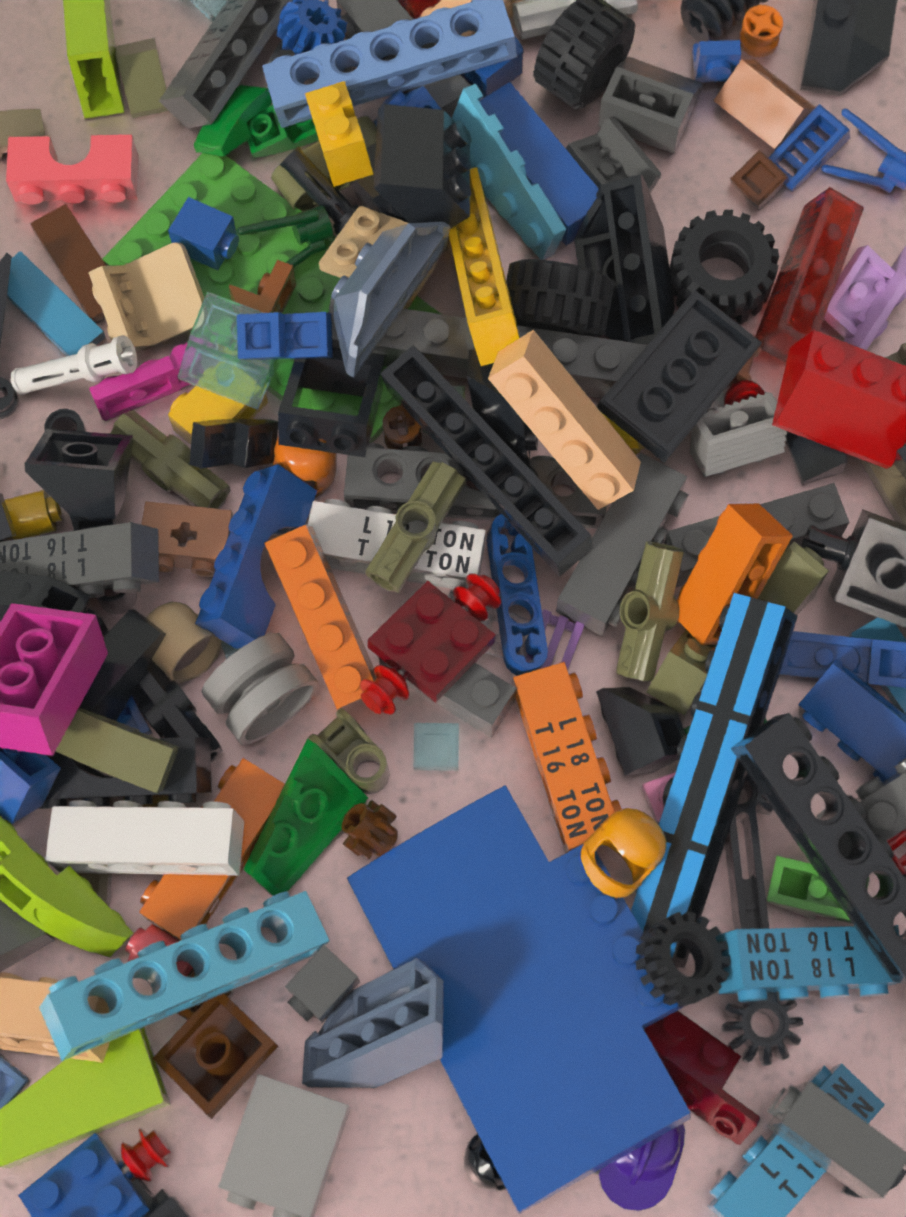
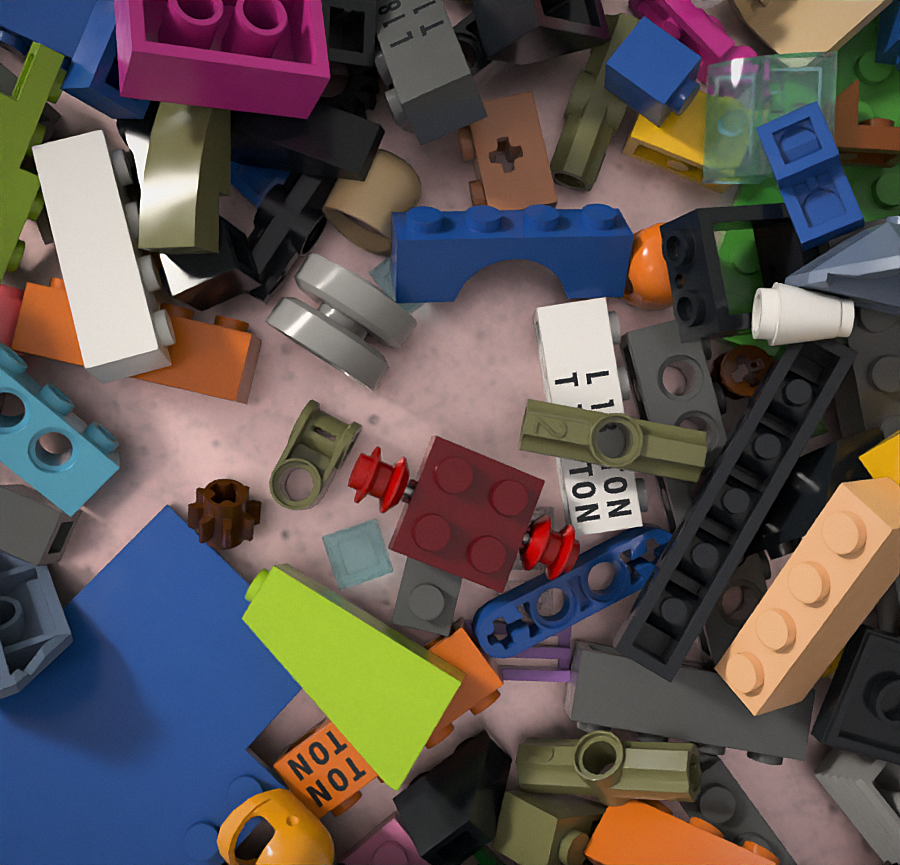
camera: 70 degrees right, 15 degrees up
black slope [189,419,278,469] -> none
green wing [243,738,369,896] -> none
orange brick [265,525,376,709] -> none
none -> lime slope [242,563,466,792]
none -> blue brick [604,16,702,127]
none -> white cone [752,282,854,346]

